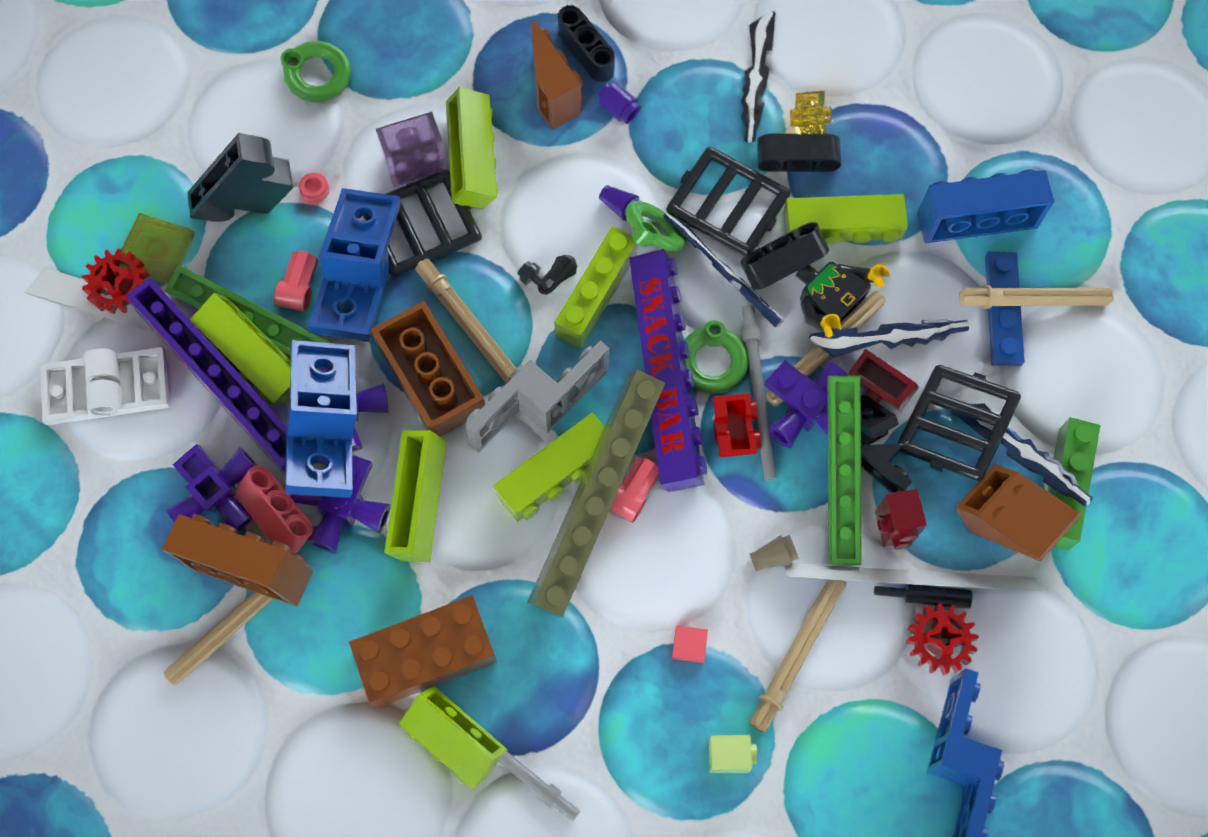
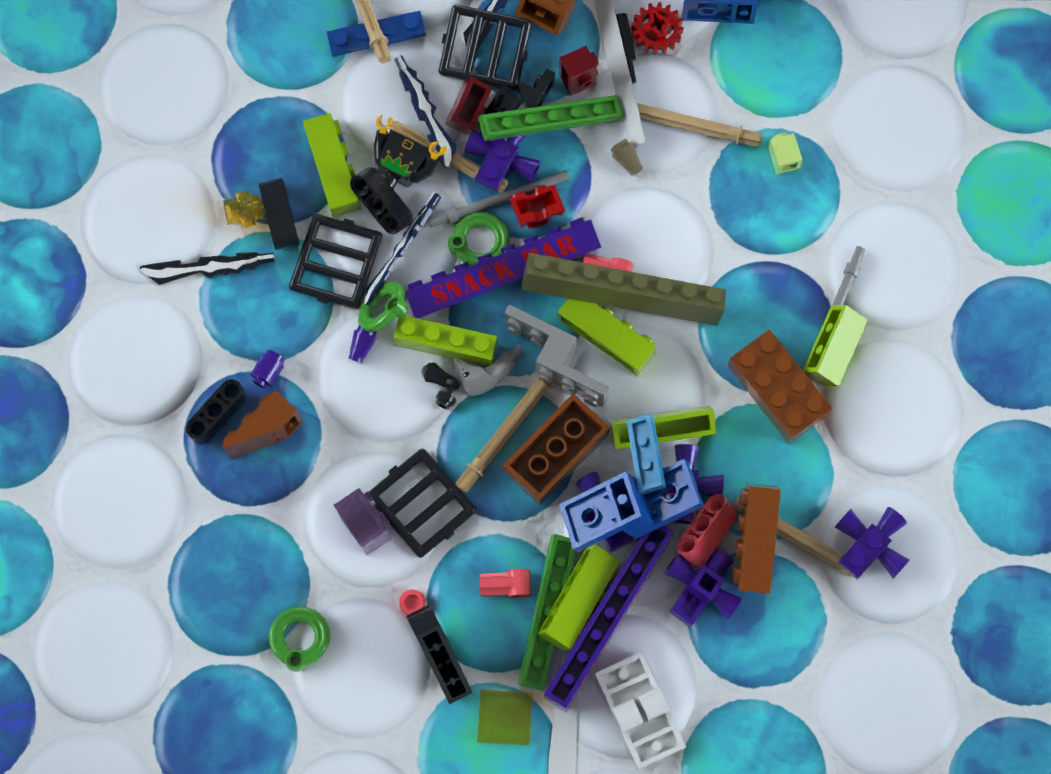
camera: 100 degrees left, 5 degrees up
red gear [82,248,150,315] -> none
blue bracket [308,188,401,342] -> none
lime brick [446,87,498,210] -> none
coral tile [672,625,708,663] -> none
blue brick [917,169,1055,244] -> none
none -> light grey animal [455,345,523,397]
none -> dark azure plate [626,413,666,495]
none -> dark purple brick [834,507,910,580]

